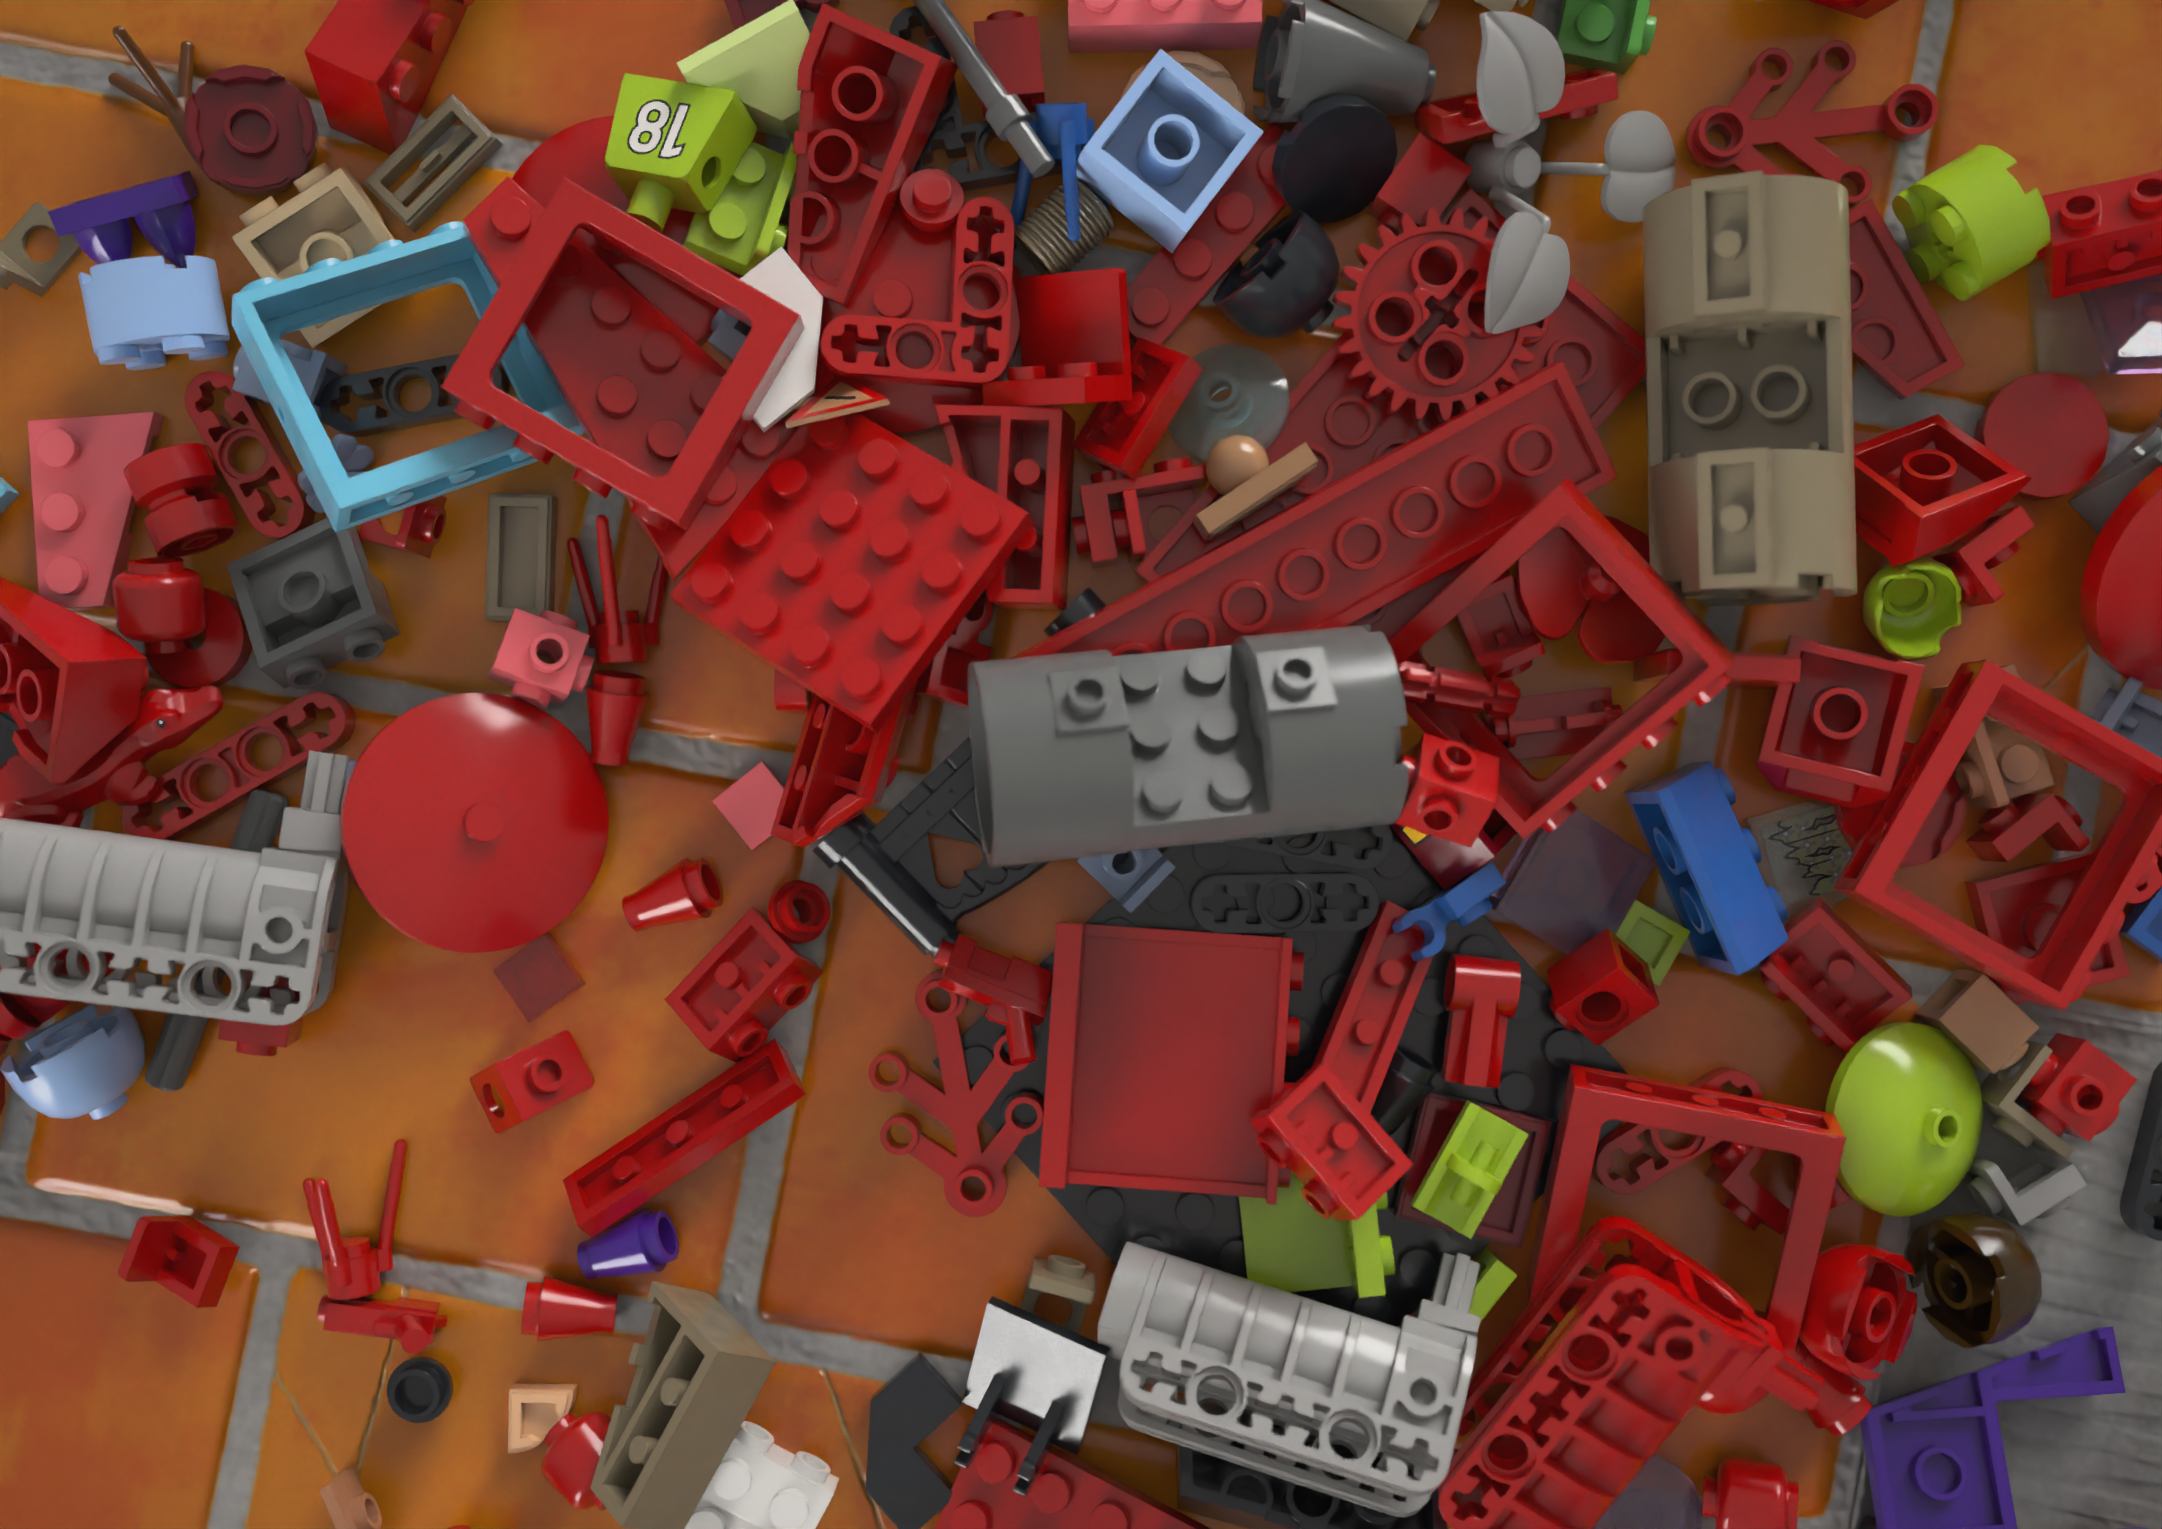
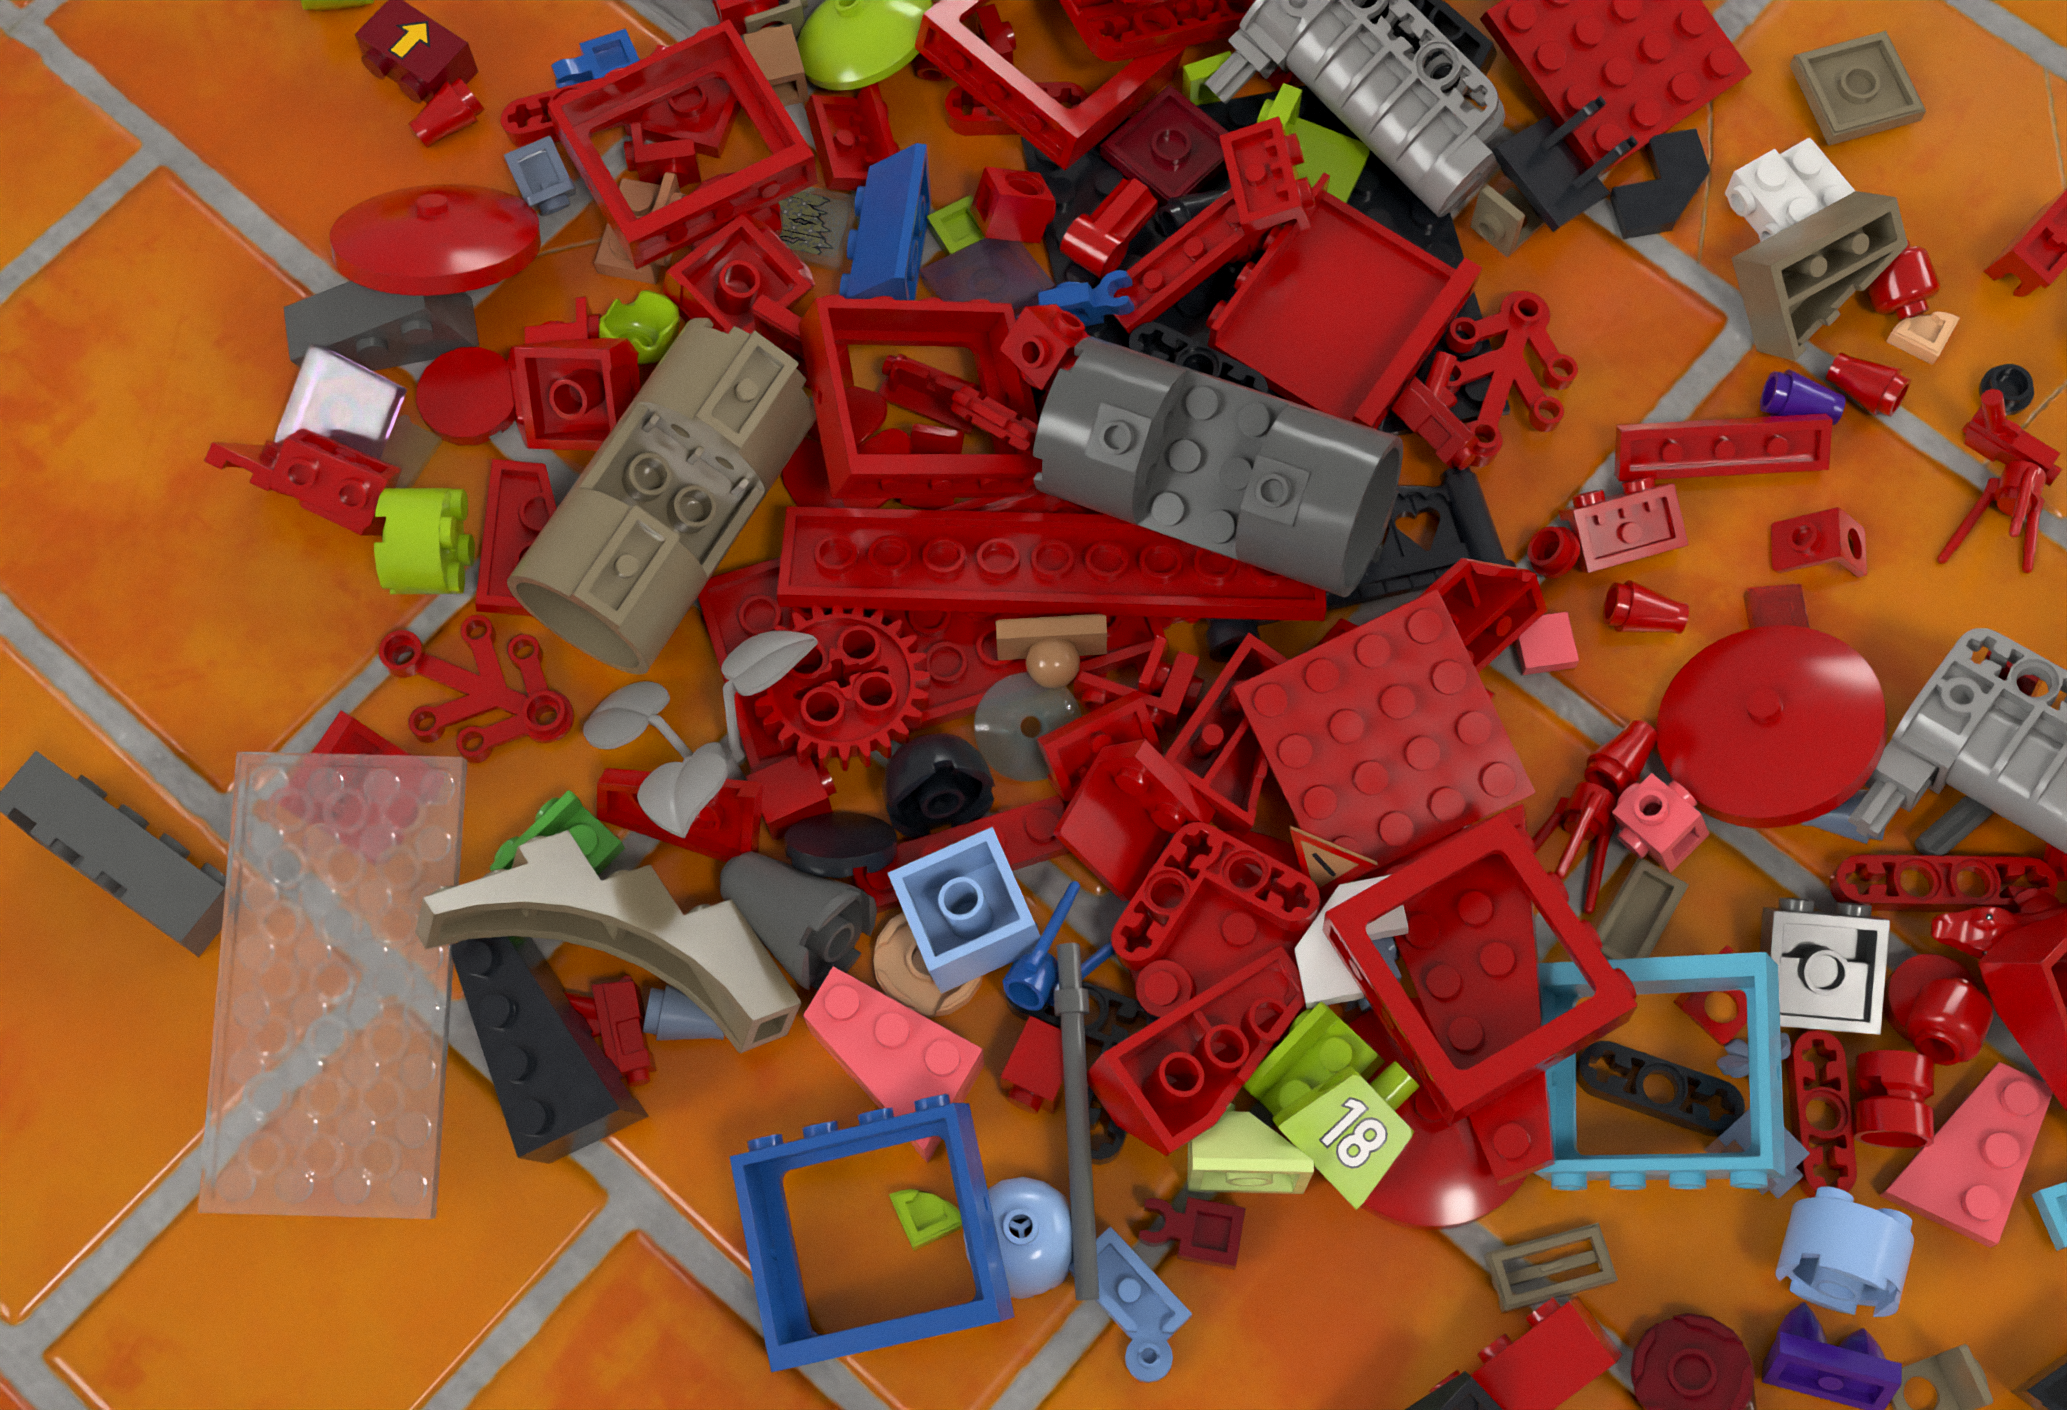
camera: 150 degrees left, 20 degrees down
tan plate [231,162,395,348] -> none
dark tan piece [1014,179,1115,275] -> none
lime hips [1410,1100,1528,1239] -> none

